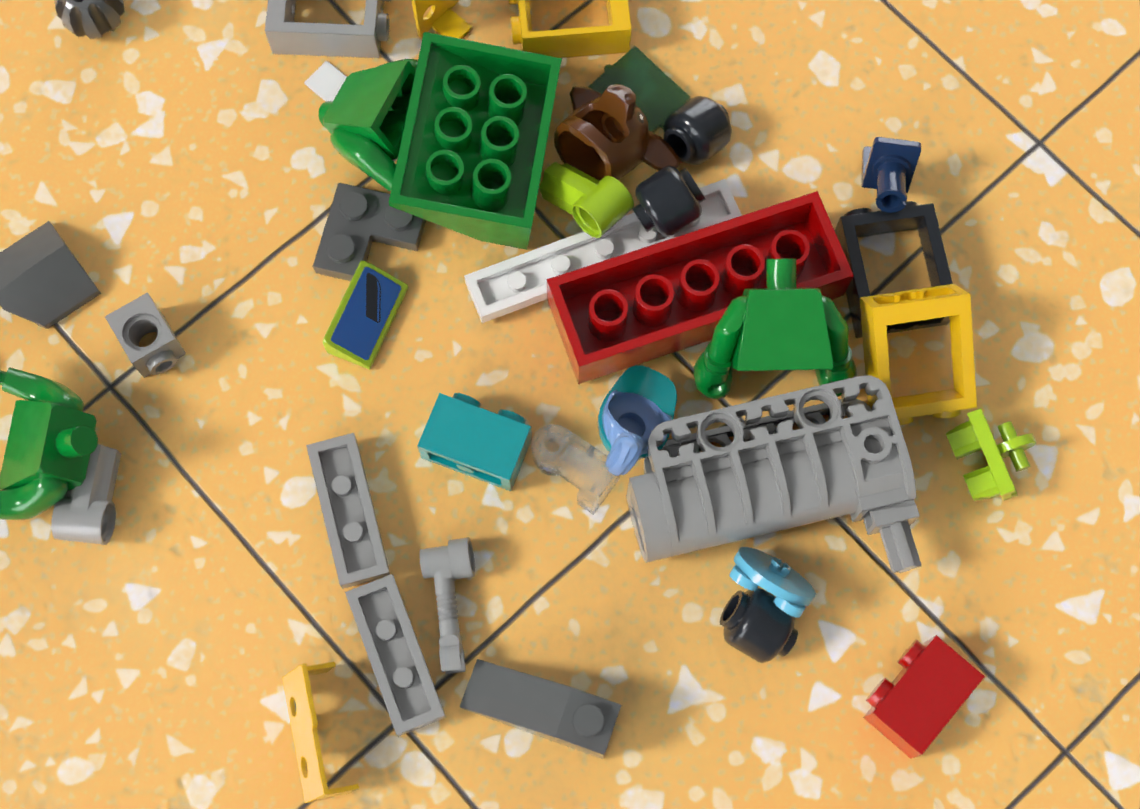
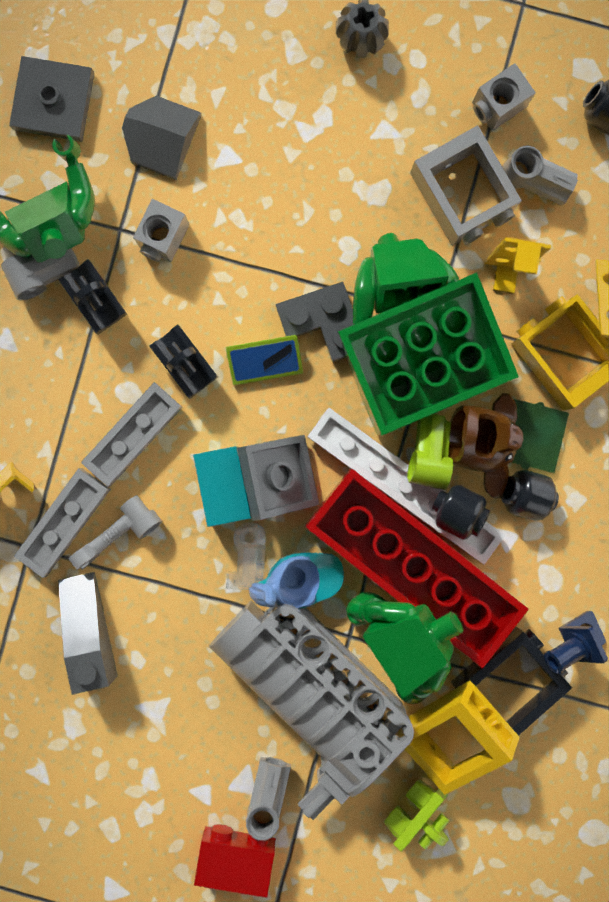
camera: 55 degrees right, 15 degrees up
white sticker [304,61,347,101] -> none
black head [720,587,798,663] -> none
medium azure piece [729,547,816,618] -> none
none -> black hips [58,259,127,335]
none -> black hips [149,324,219,399]
none -> dark grey plate [237,435,319,521]
none -> light grey piece [246,757,291,840]

